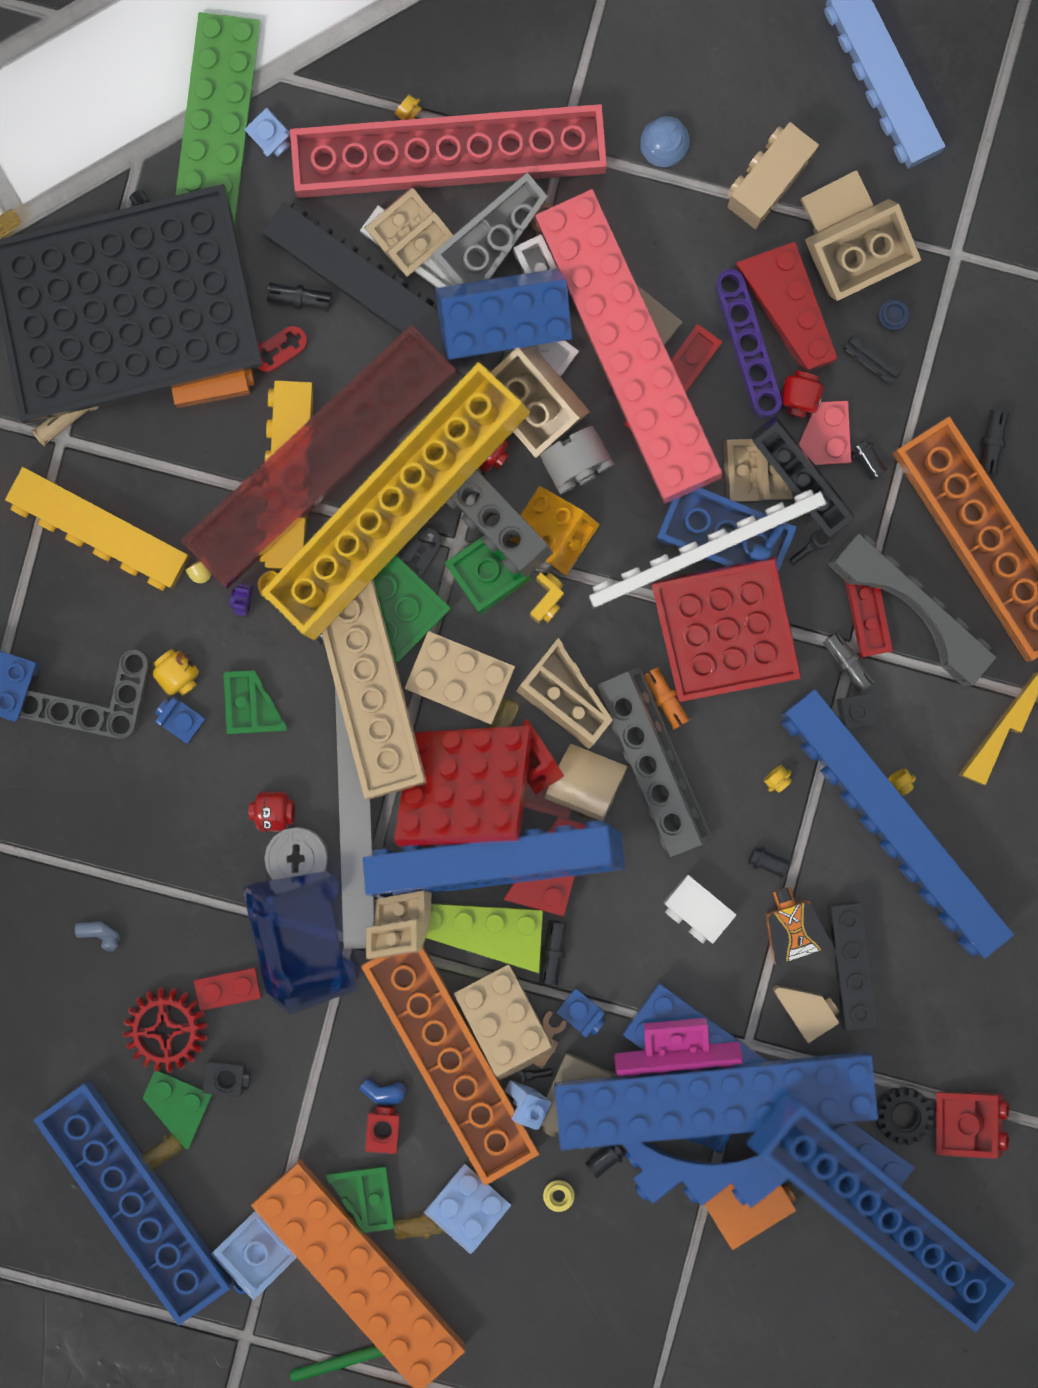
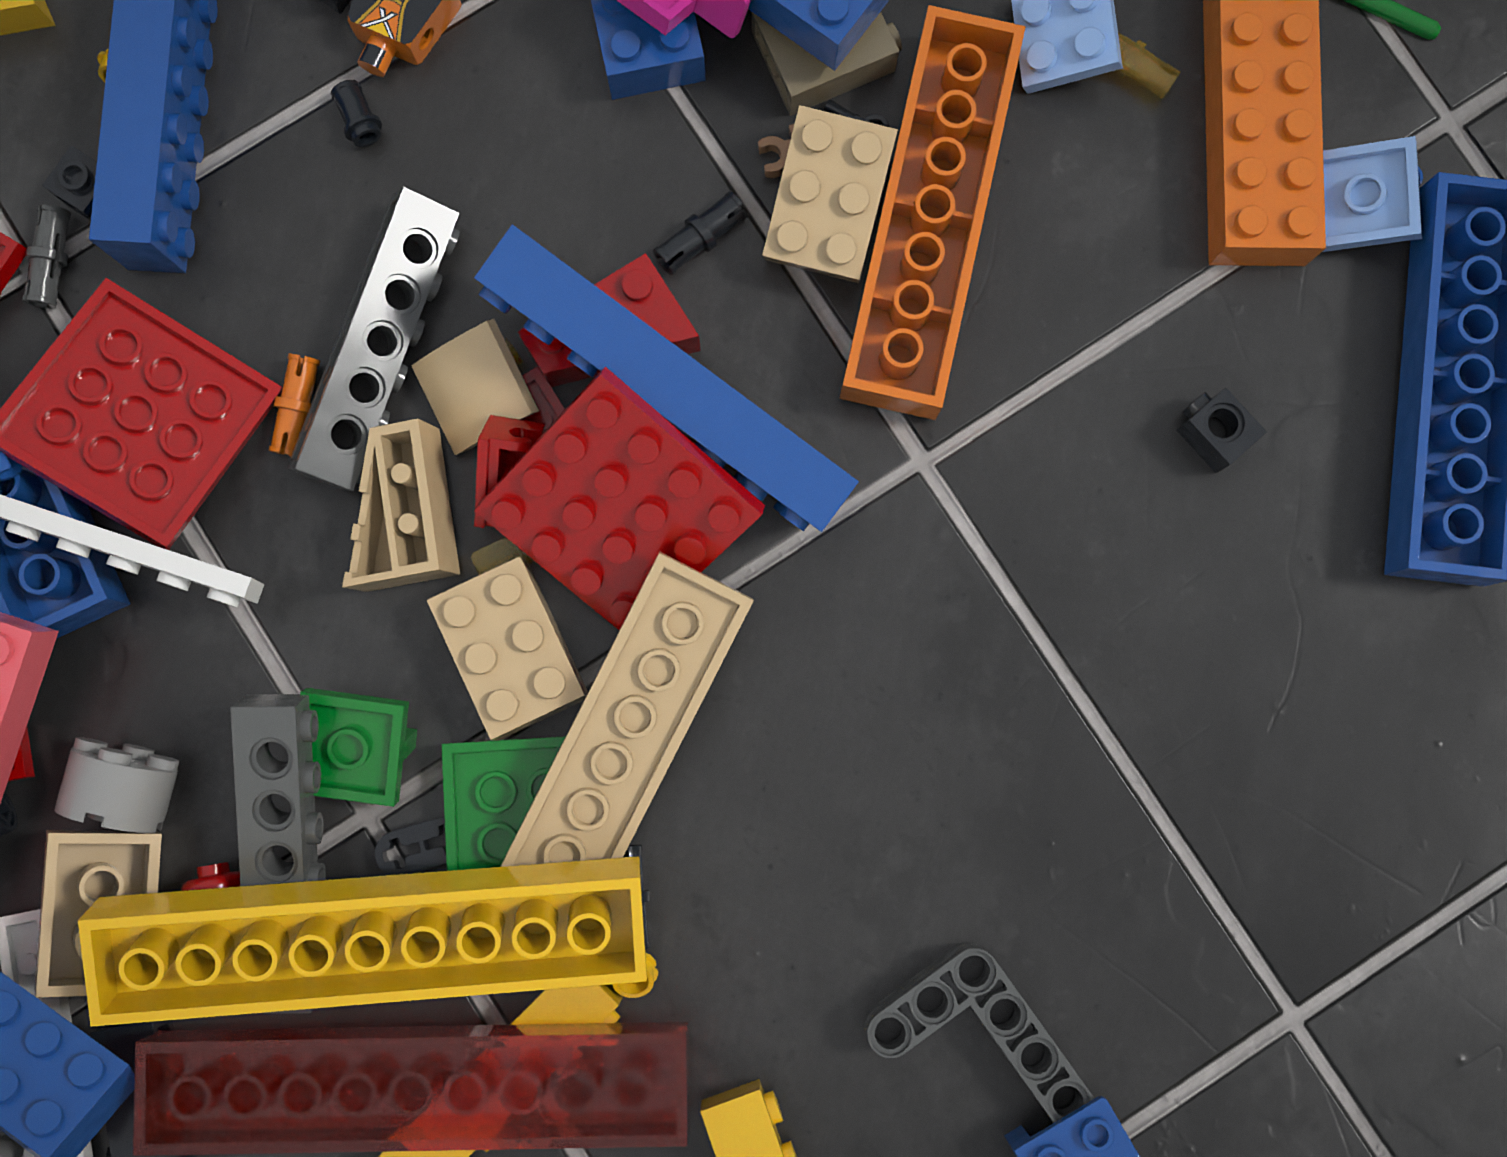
camera: 135 degrees left, 5 degrees down
sand blue arm [75,921,120,951] -> none
red gear [123,987,208,1072] -> none
clear yellow pin [142,1134,184,1171] -> none
green wing [143,1070,213,1149] -> none
yellow head [153,649,199,696] -> none
blue bracket [155,697,206,744] -> none
light yellow hinge [185,557,212,583] -> none
red plate [194,967,262,1011] -> none
green wing [223,670,287,734] -> none
dark purple plate [229,583,254,617] -> none
clear blue windscreen [243,871,358,1015] -> none
red head [248,791,295,832] -> none
light grey piece [264,827,329,890] -> none
green wing [326,1165,395,1233] -> none
light grey beam [335,687,375,949] -> none
blue arm [359,1077,407,1107] -> none
red brick [365,1106,401,1154] -> none
tan slope [366,891,432,959] -> none
lime wedge [425,902,543,973] -> none
light blue bracket [505,1080,552,1130] -> none
light orange bracket [509,486,600,576] -> none
yellow bracket [530,572,564,624] -> none
blue bracket [556,988,605,1038] -> none
white brick [663,874,736,944] -> none
yellow plate [763,764,792,793] -> none

